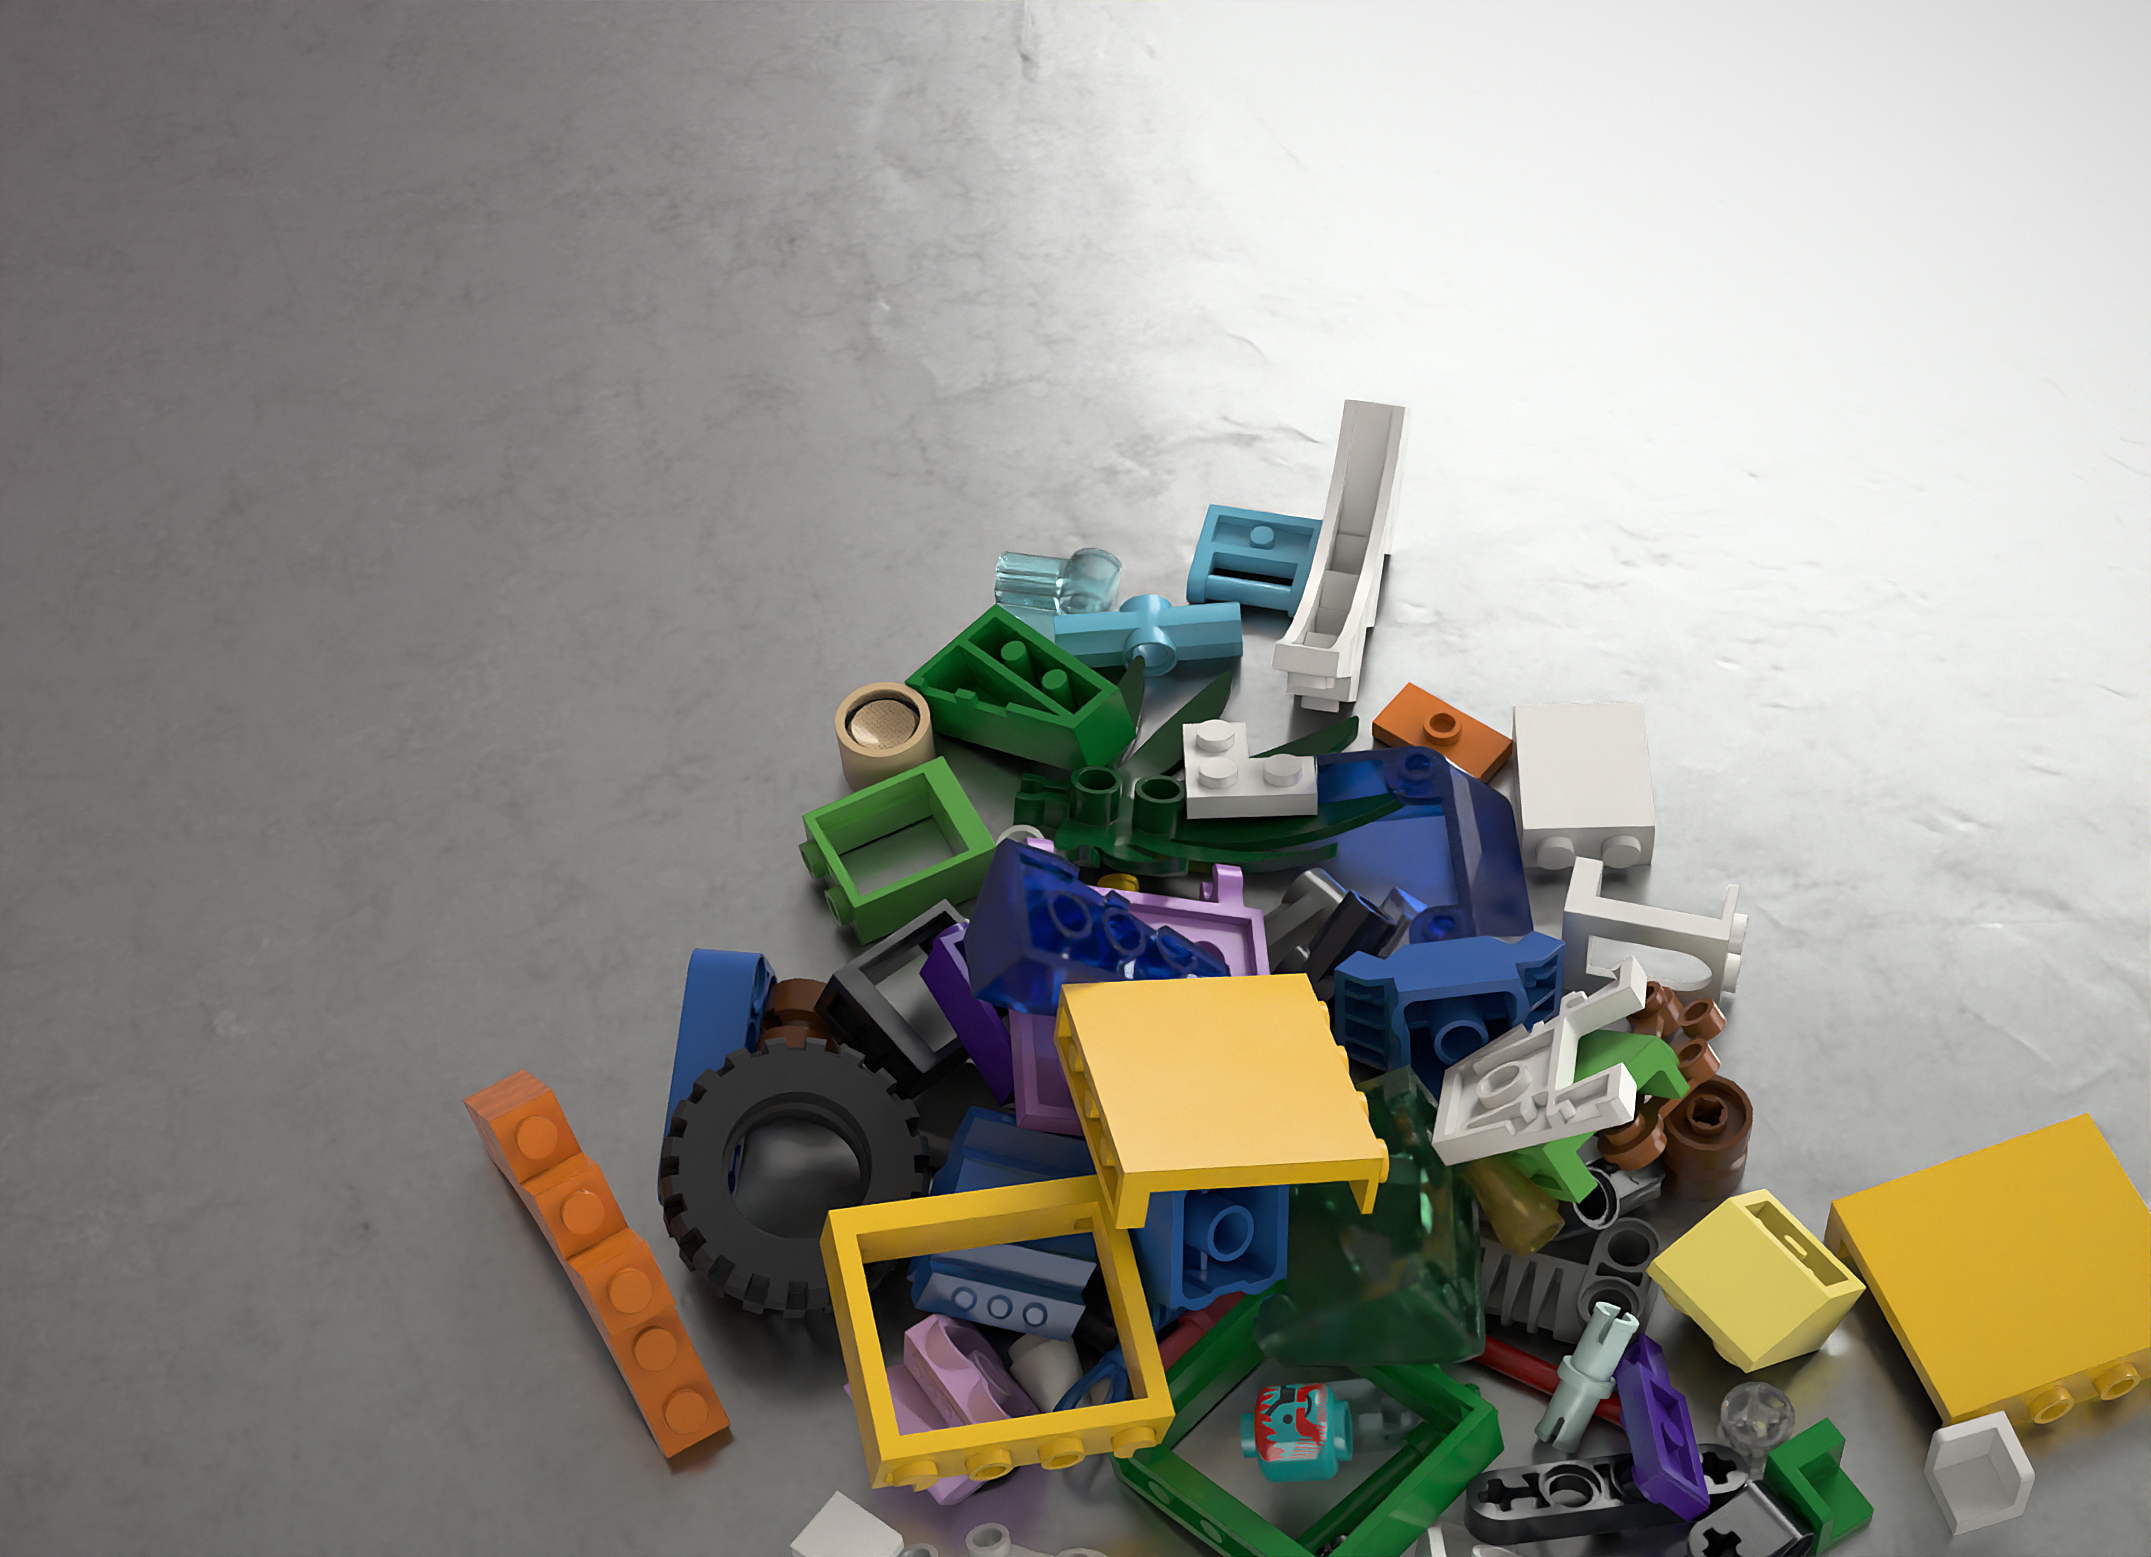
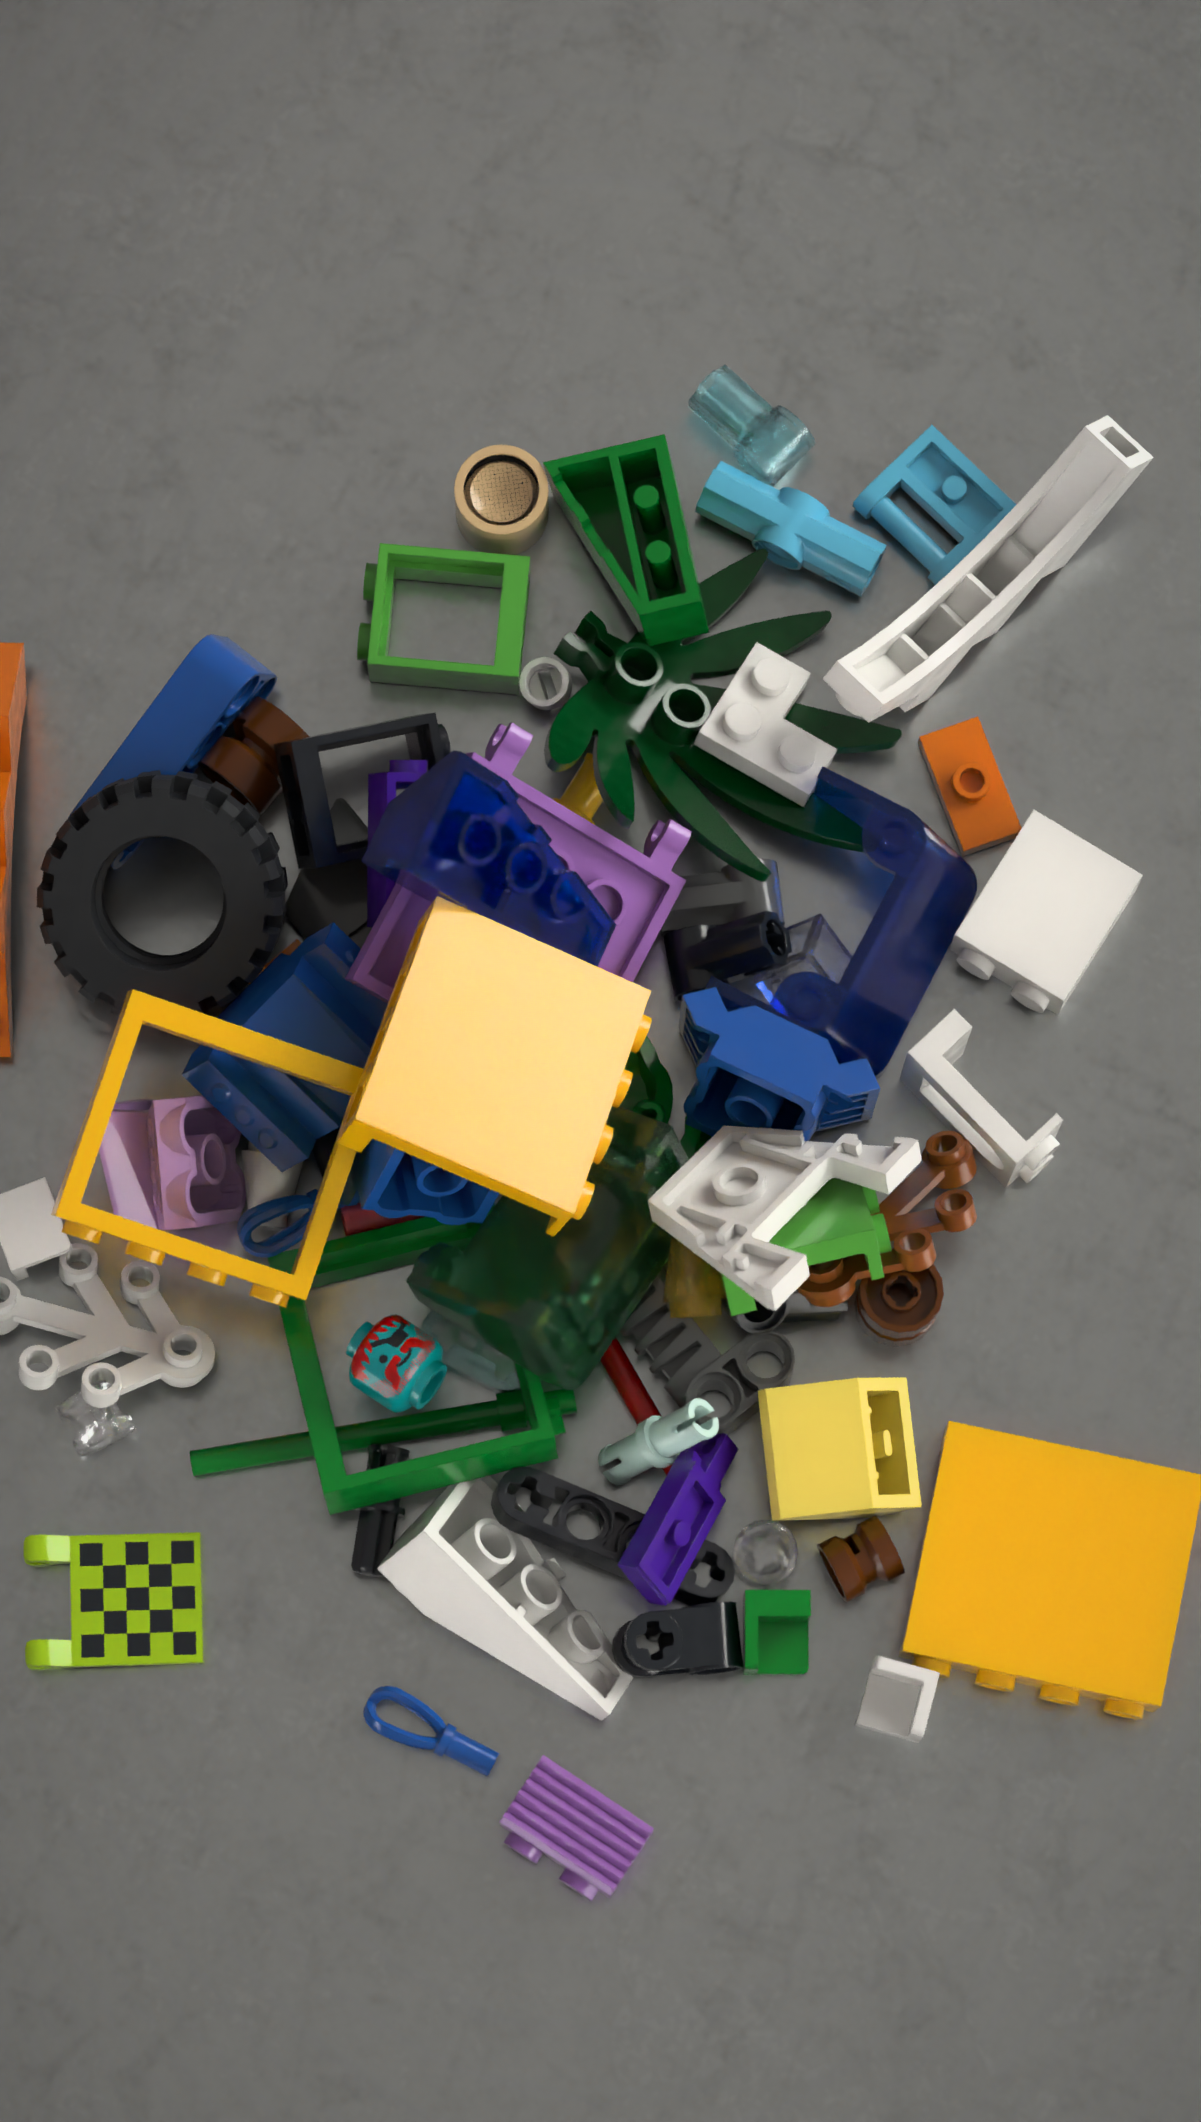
camera: 25 degrees right, 25 degrees up
none -> reddish brown wheel [817,1515,905,1602]

